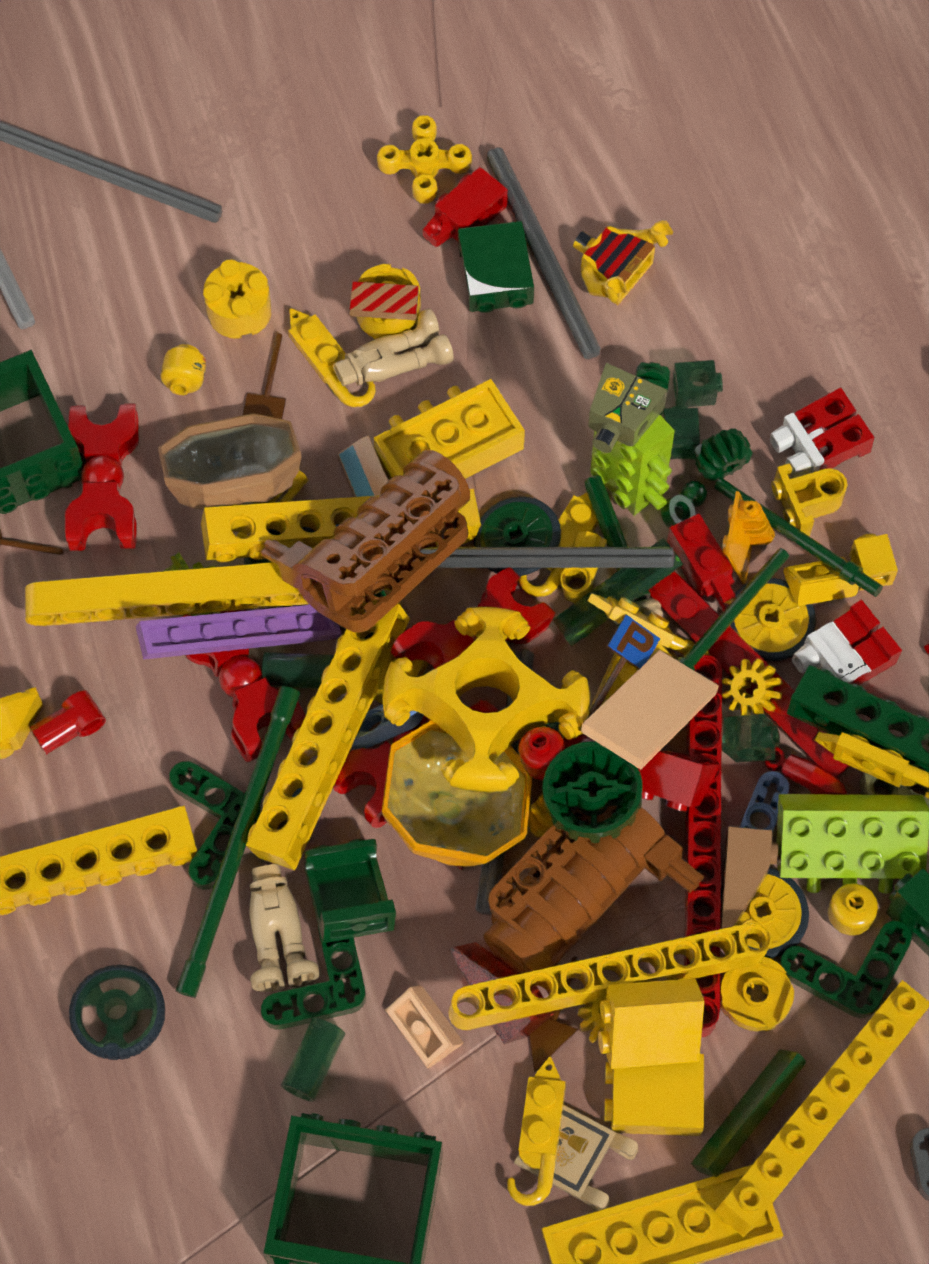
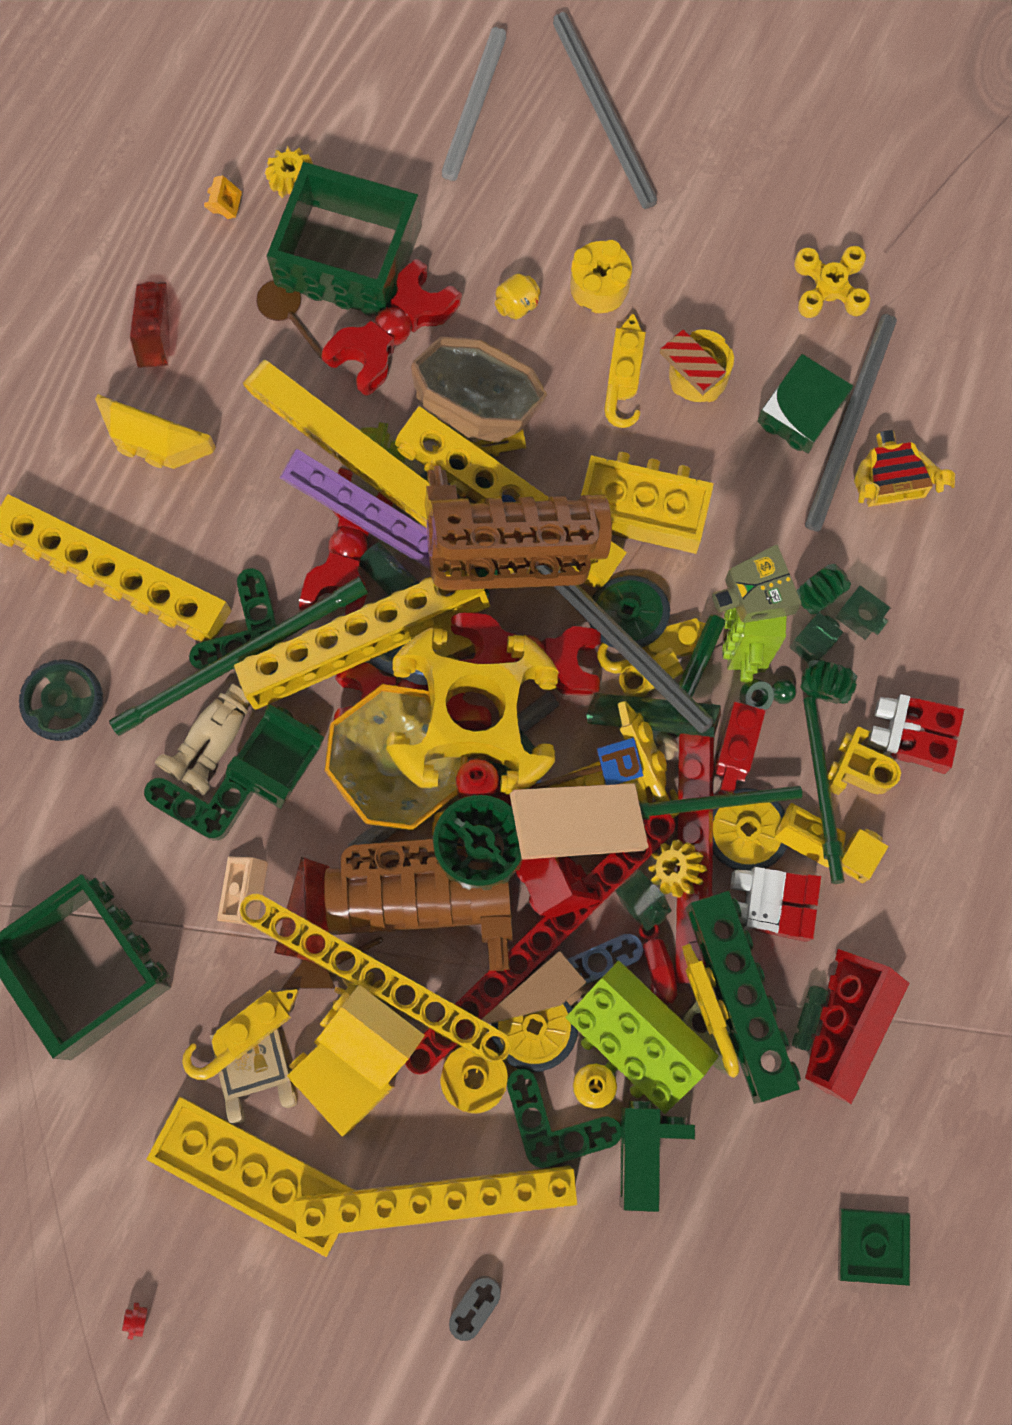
camera: 45 degrees right, 10 degrees up
red piece [30,690,106,755] -> none
reddish brown piece [242,333,286,419] -> none
clear green pin [280,1018,346,1102] -> none
tan piece [333,308,454,386] -> none
slope [338,435,388,497] -> none
red hinge [423,167,508,247] -> none
dark green tile [691,1049,806,1177] -> none
light orange hinge [723,491,775,584] -> none

